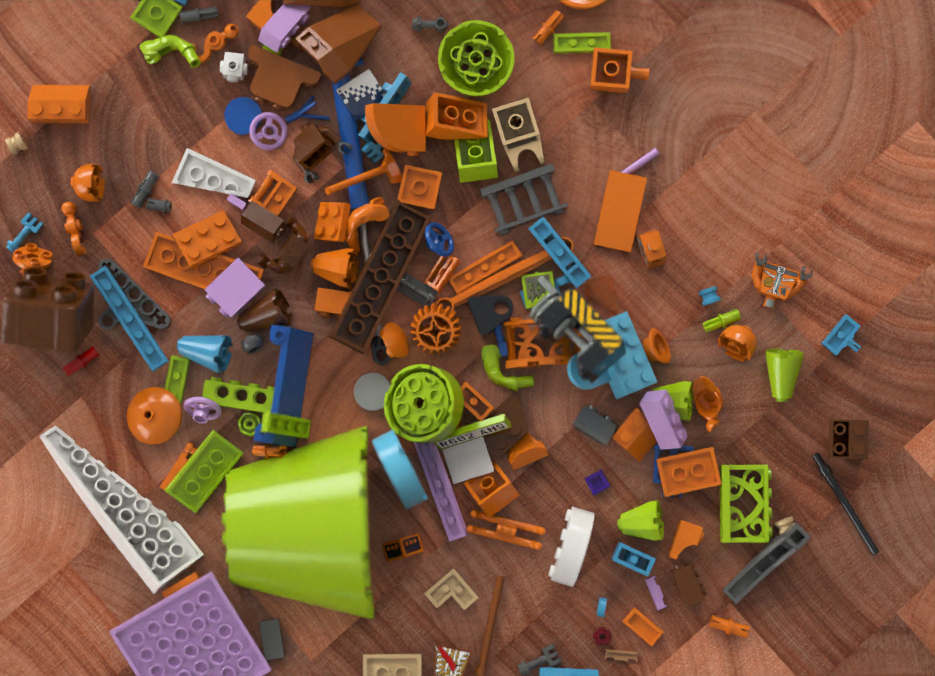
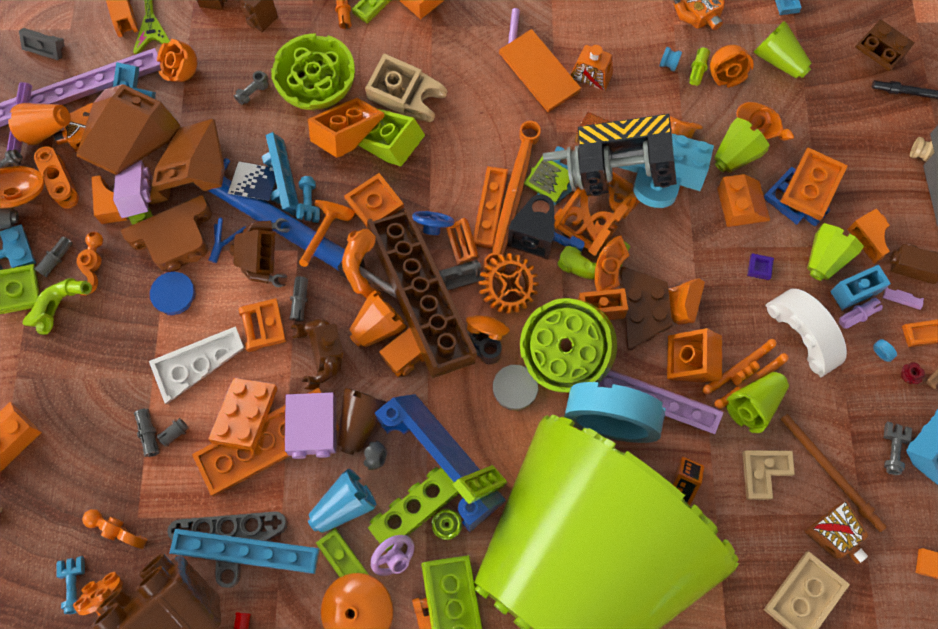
camera: 45 degrees left, 15 degrees down
orange cylinder [70,164,105,202] -> none
white brick [220,52,248,82] -> none
lavender tile [227,194,248,211] -> none
reddish brown brick [241,201,285,243] -> none
lavender piece [249,112,287,150] -> none
orange axle [252,443,287,459] -> none
orange plate [314,202,351,242] -> none
orange brick [365,103,426,156] -> none
tile [434,414,511,449] -> none
white sticker [442,437,494,484] -> none
dark grey fence [480,164,568,236] -> none
dark azure hinge [528,217,591,289] -> none
dark grey slope [571,405,617,446] -> none
lavender brick [640,390,688,449] -> none
lime fence [719,465,772,543] -> none
none -> dark grey axle [289,276,308,321]
none -> orange tile [595,236,630,291]
none -> lime cone [726,372,789,433]
none -> lavender axle [839,298,882,329]

